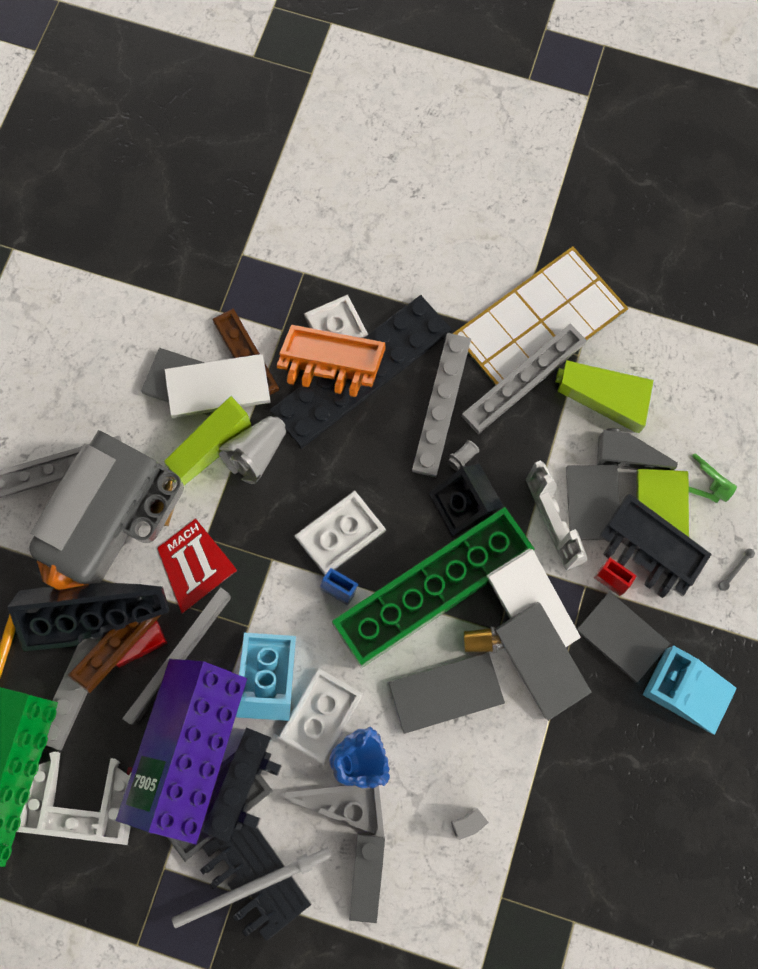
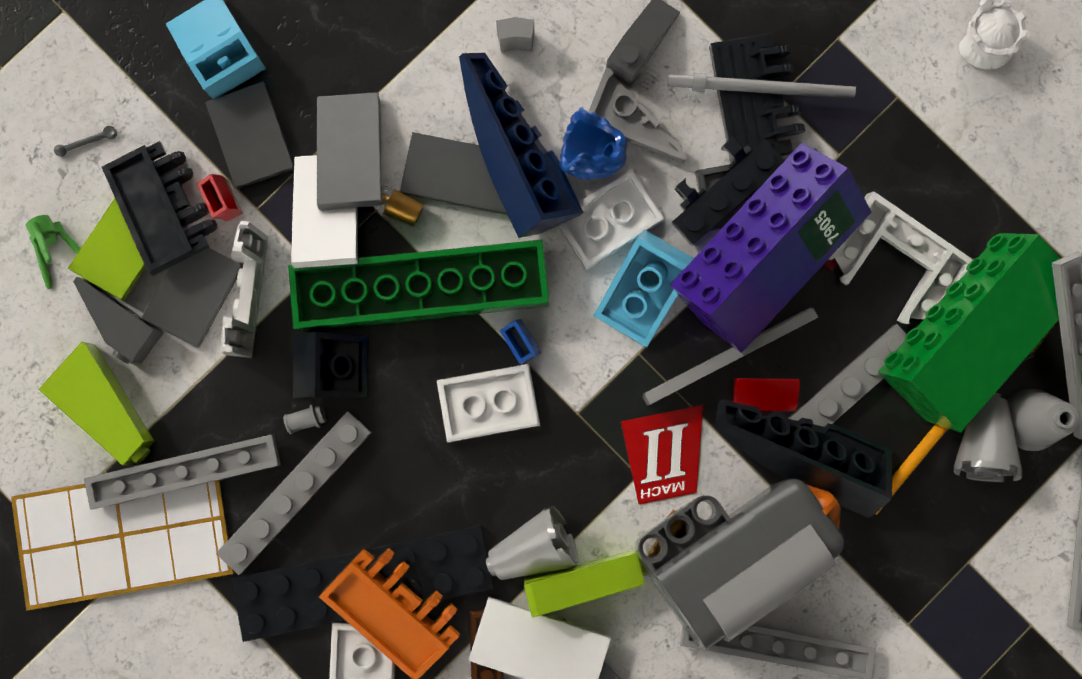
camera: 150 degrees left, 10 degrees up
reddish brown tile [68,615,161,694] -> none
none -> dark blue wedge [459,53,584,238]

